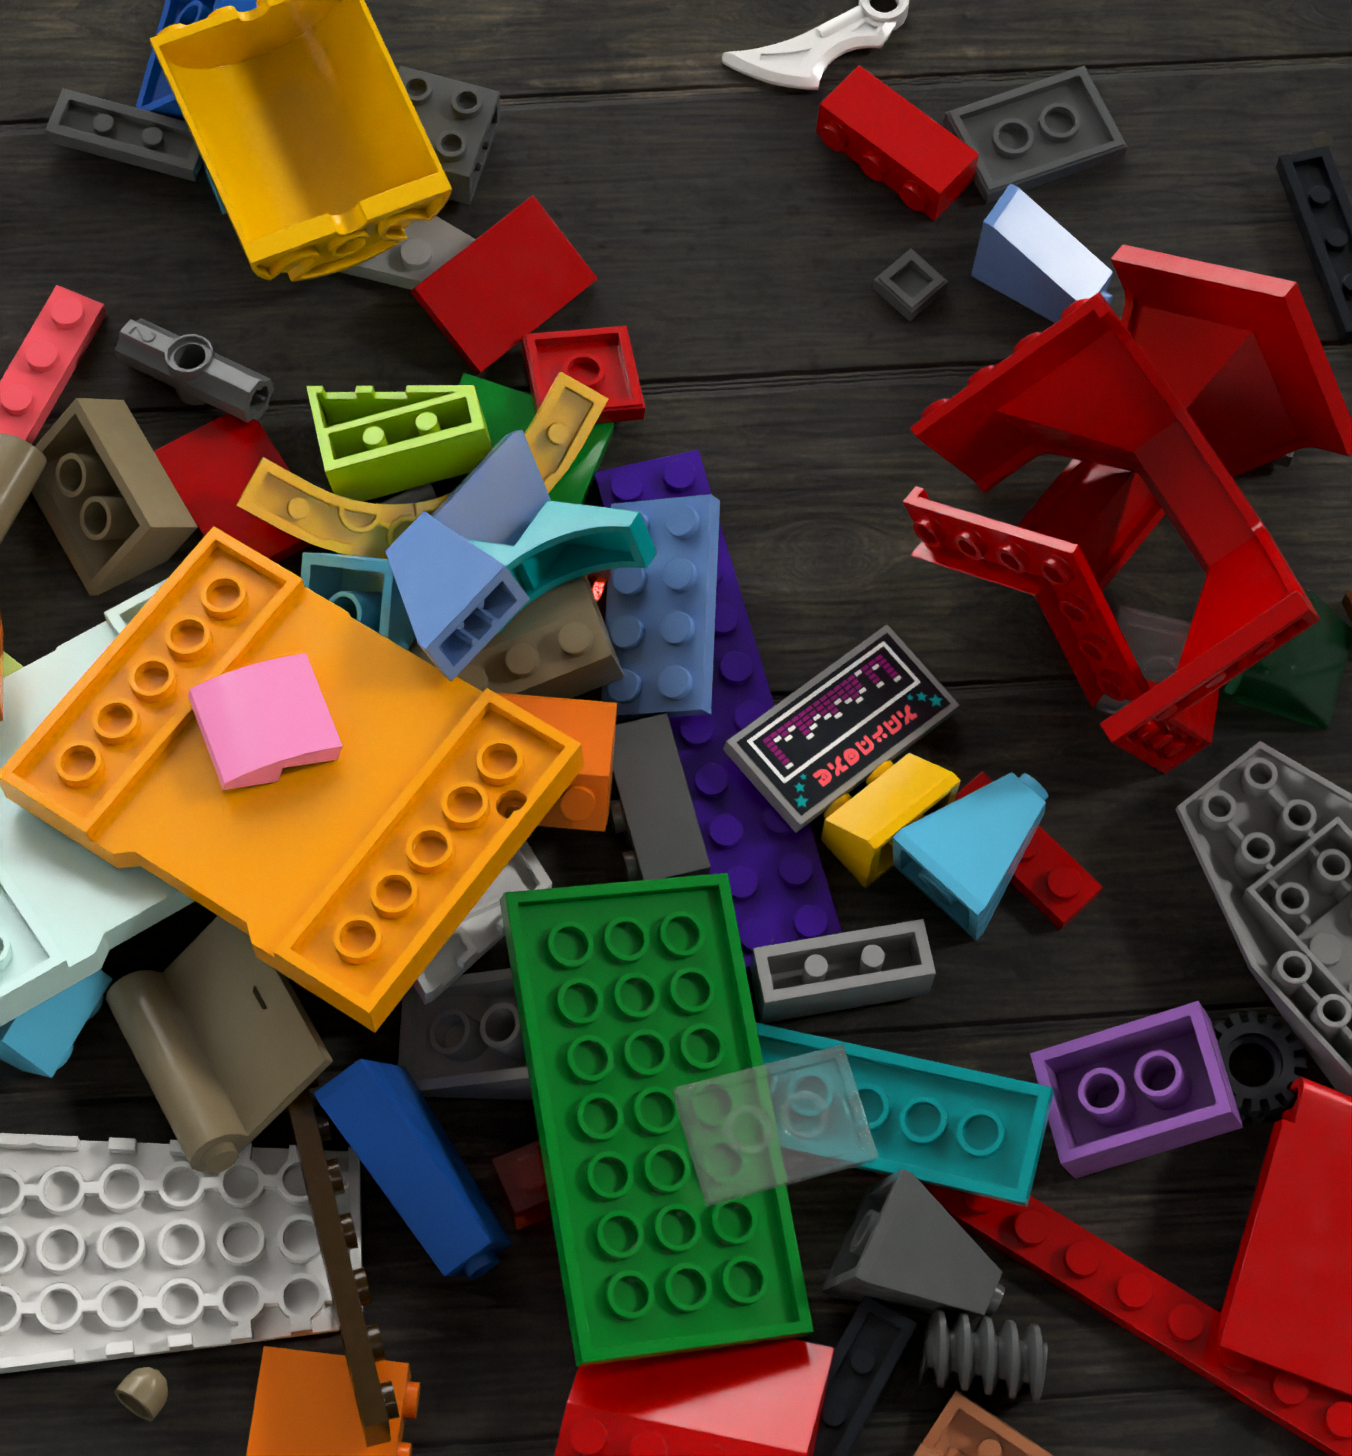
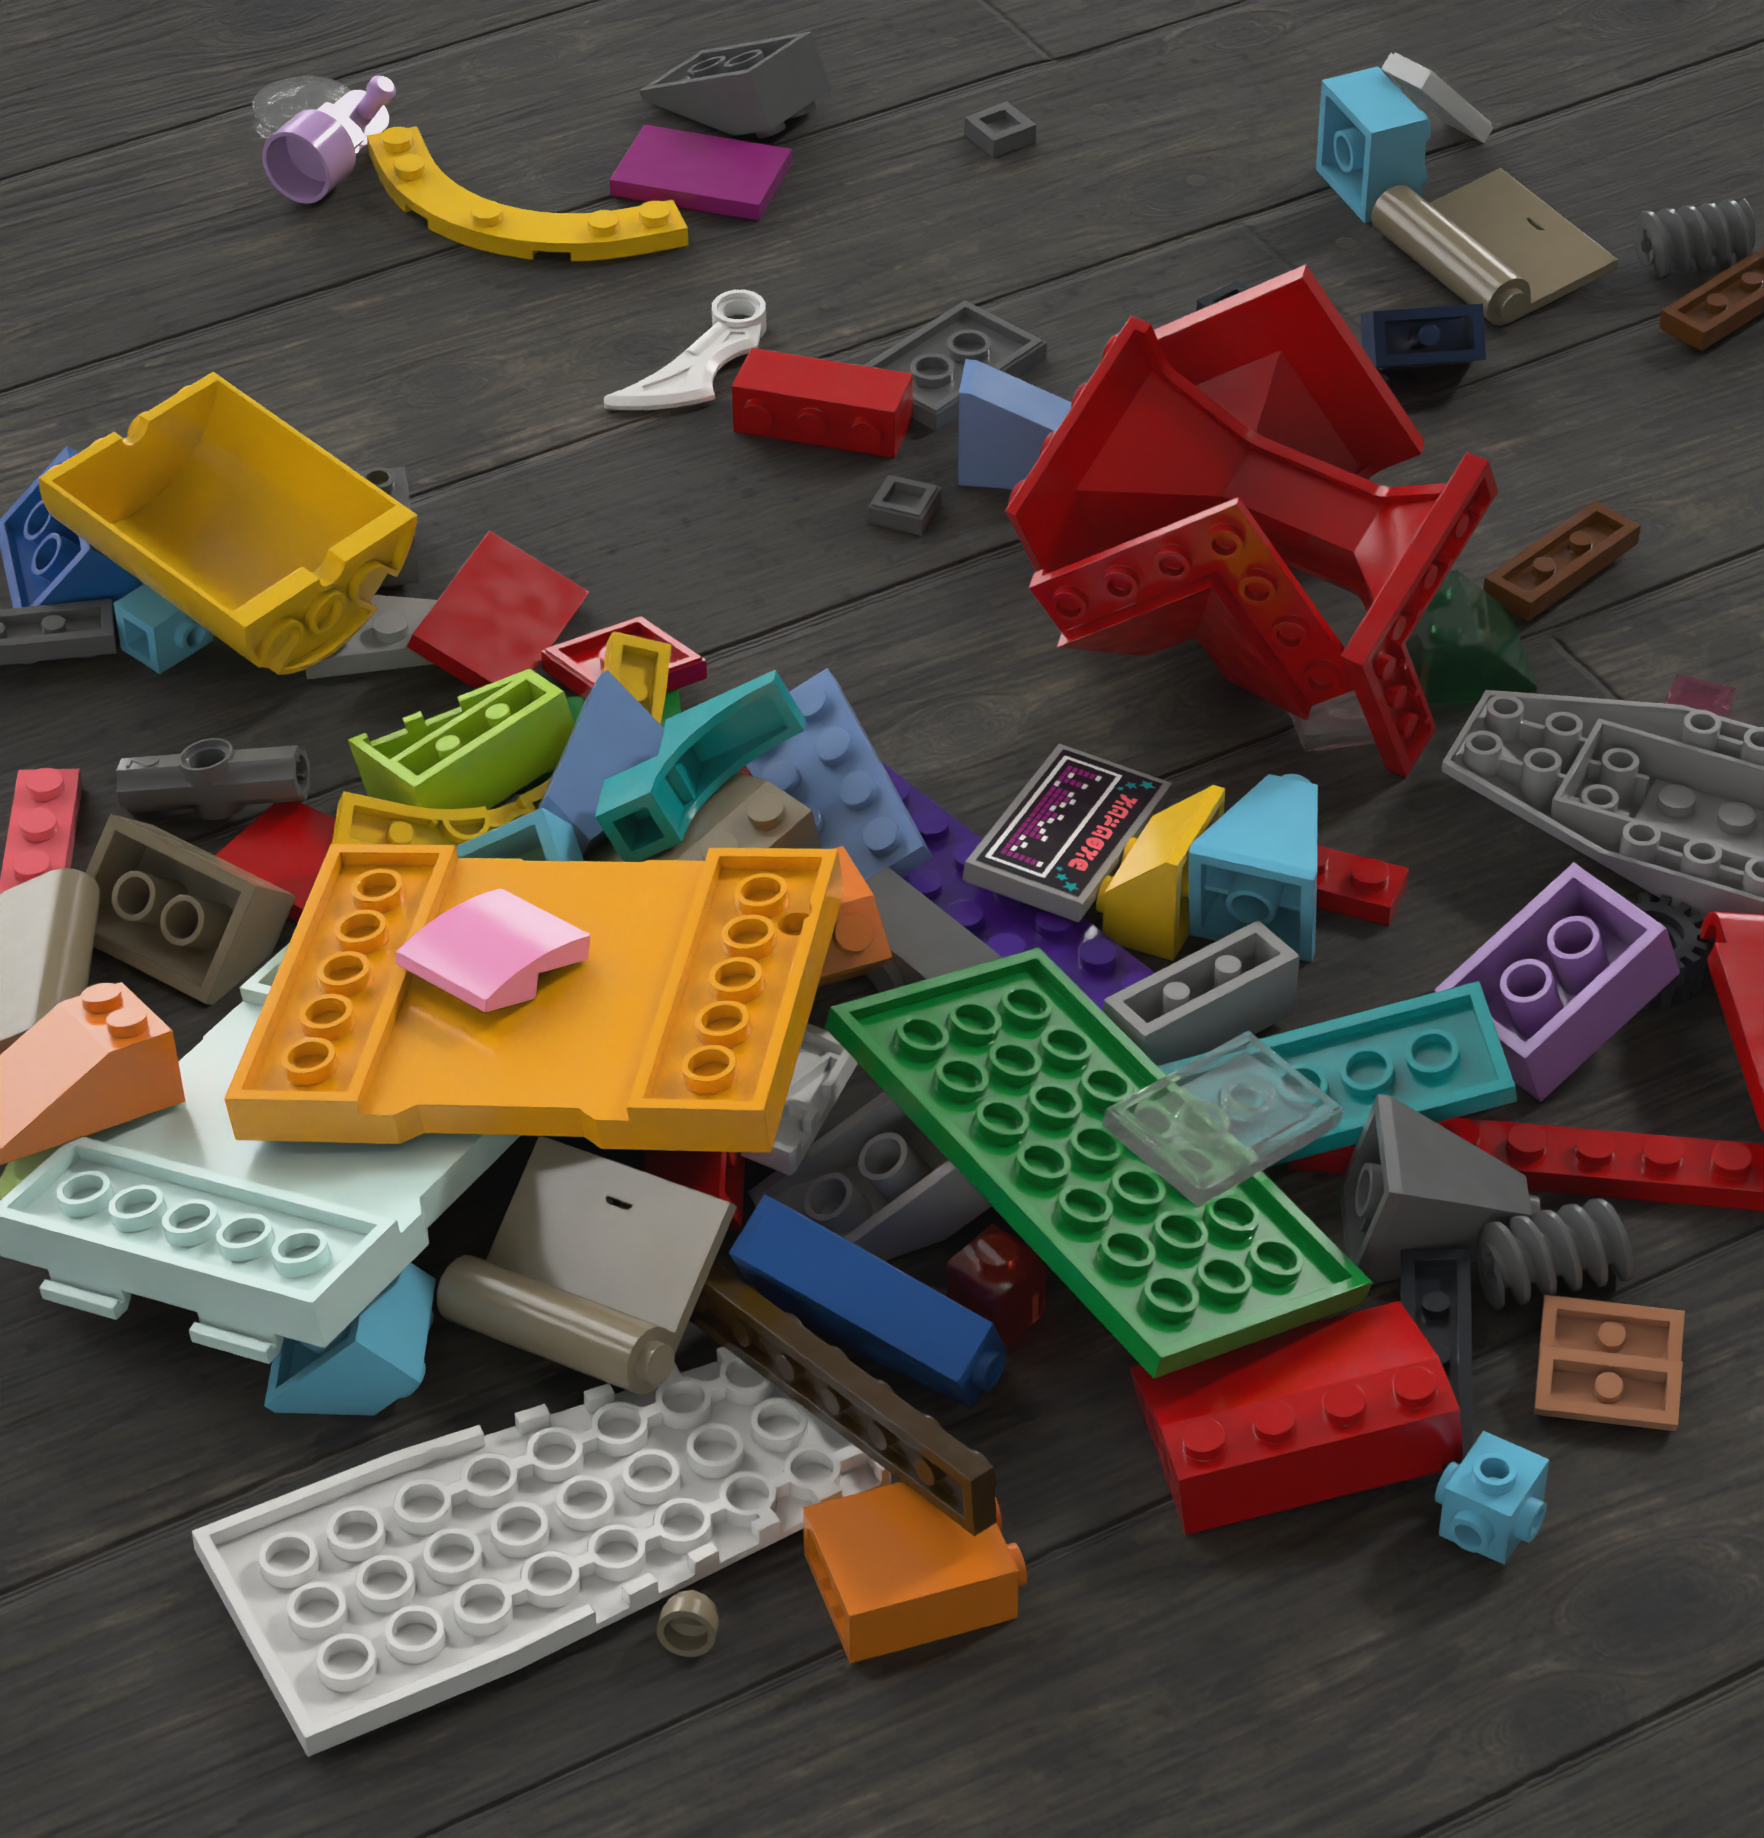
camera: 20 degrees left, 25 degrees down
medium blue slope [385,511,530,681] -> none

